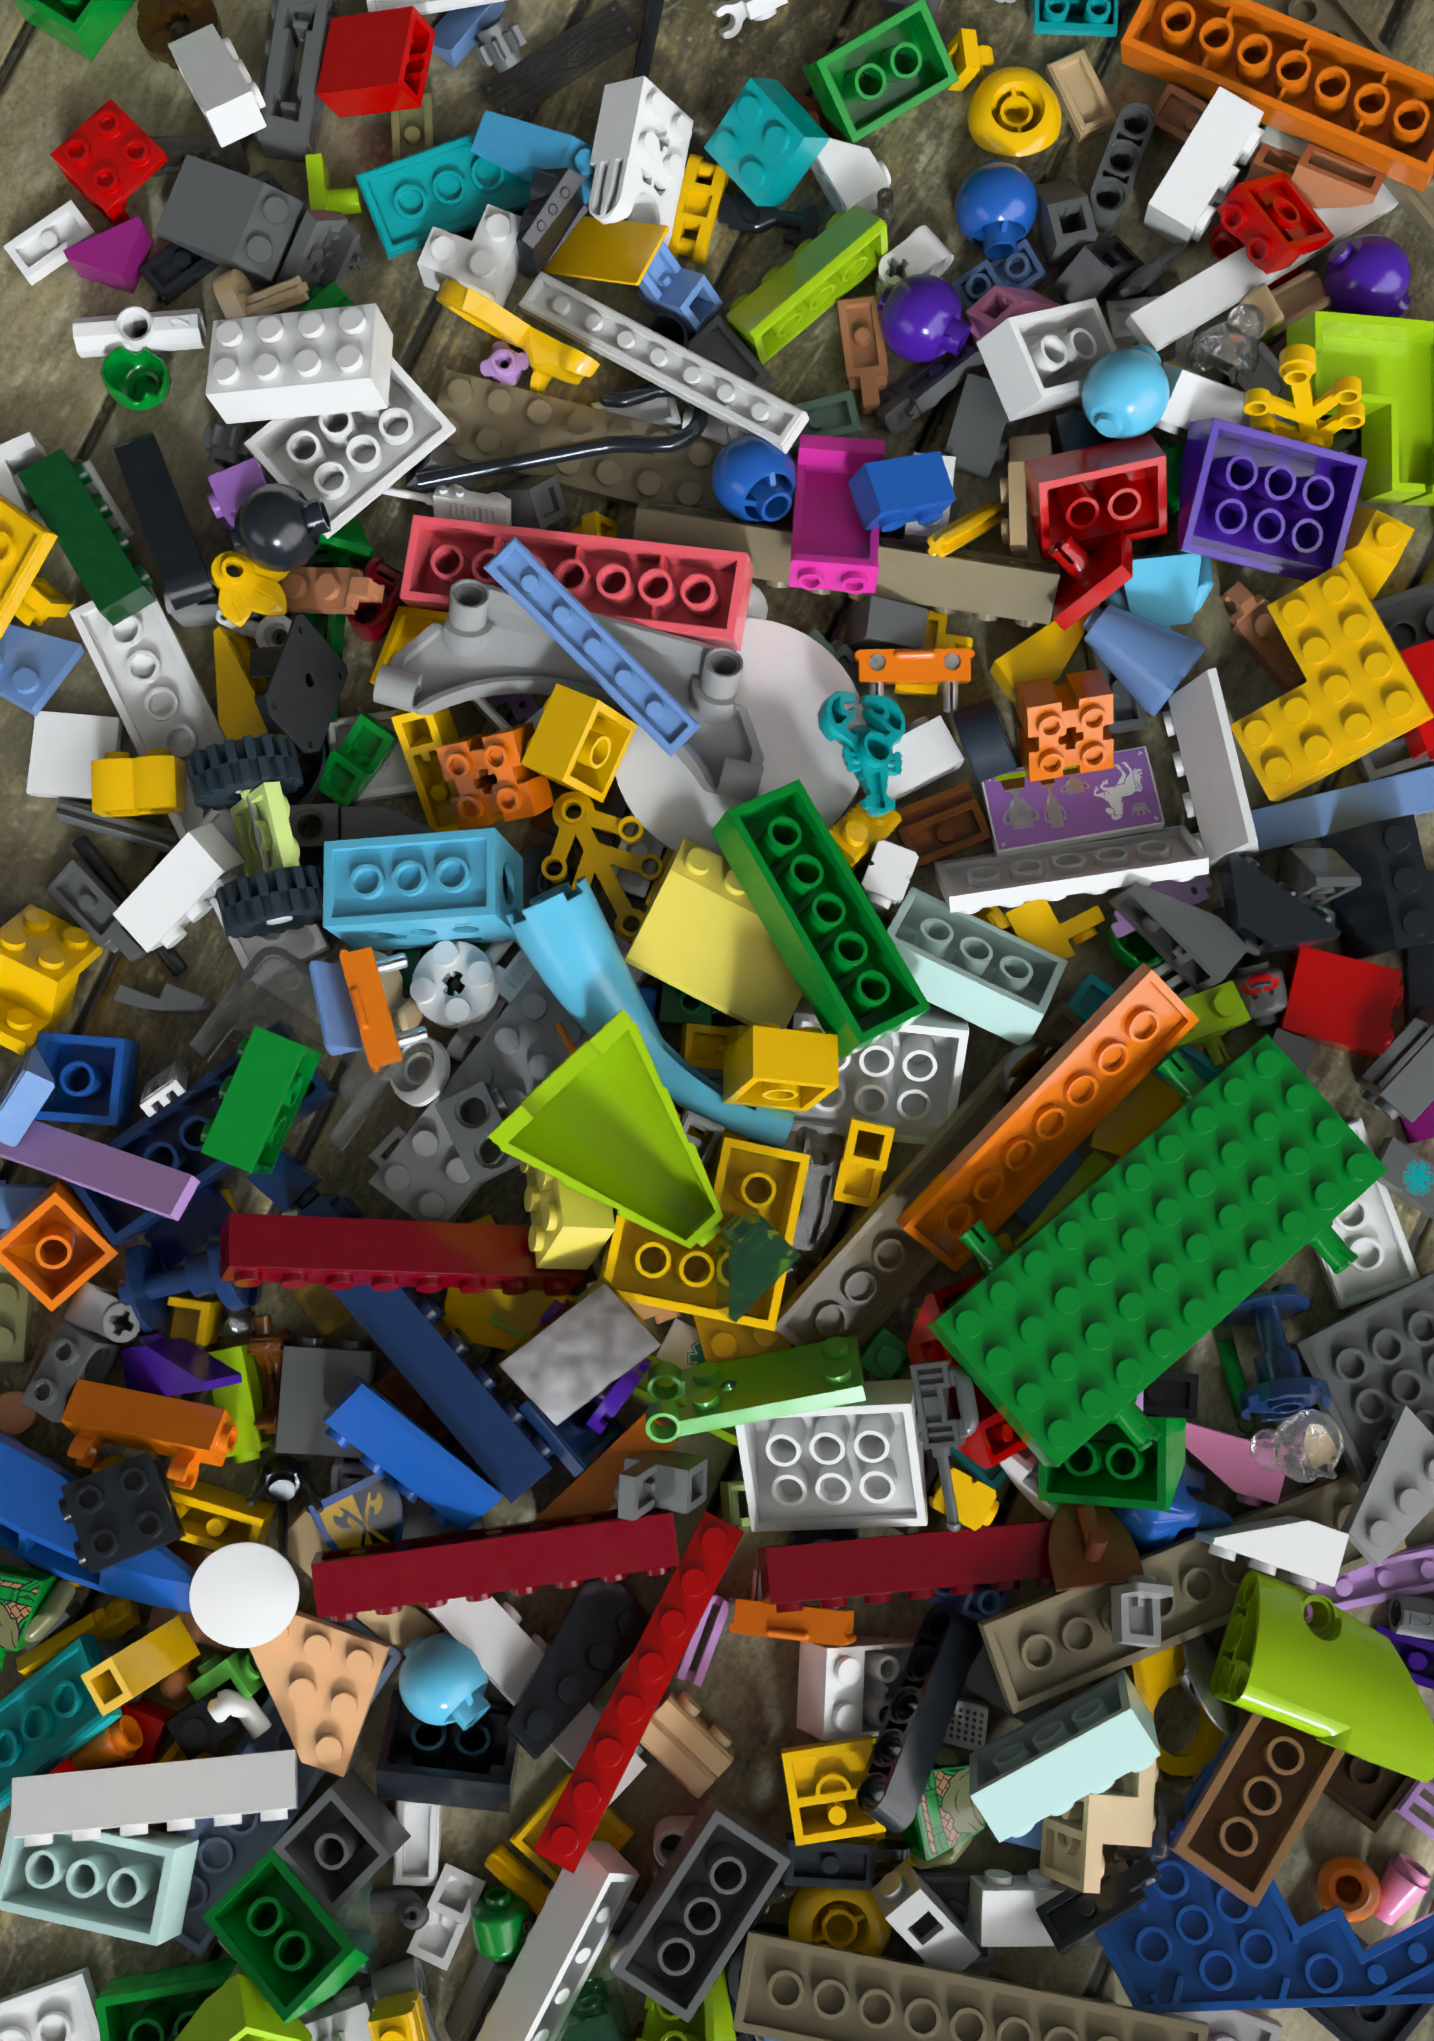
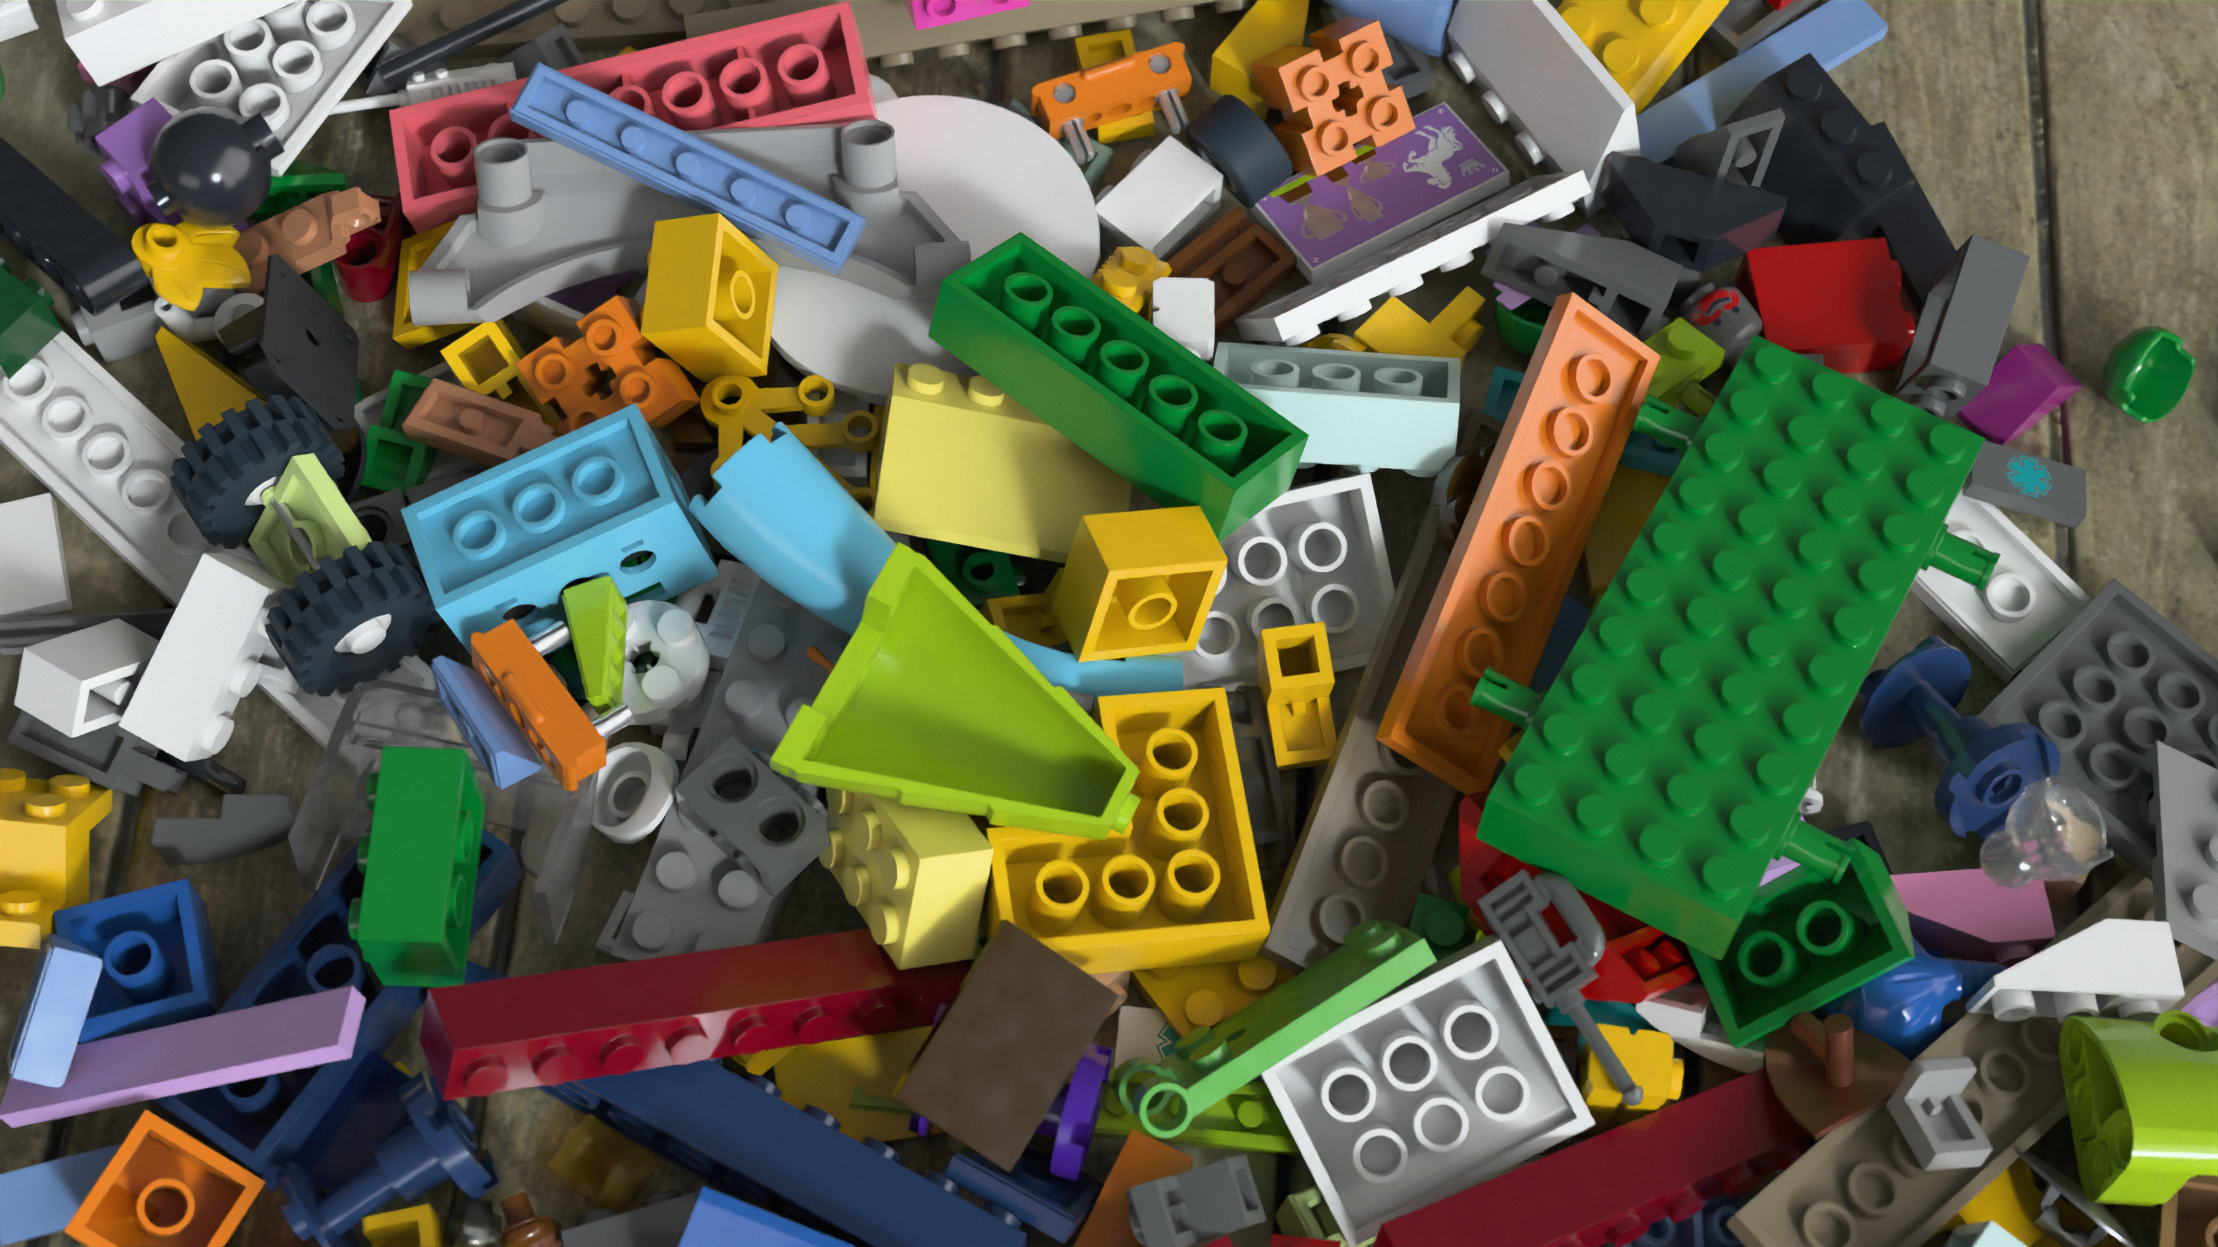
camera: 25 degrees left, 20 degrees down
yellow brick [91,749,186,817] -> none
white tile [139,1061,189,1117] -> none
clear green slope [715,1213,801,1323] -> none
teal animal [817,691,905,817] -> none
dark grey slope [843,595,929,652] -> none
green piece [1213,1323,1257,1434] -> none
none -> white brick [14,618,160,738]
none -> nougat hinge [402,378,559,468]
none -> lime slope [562,576,628,716]

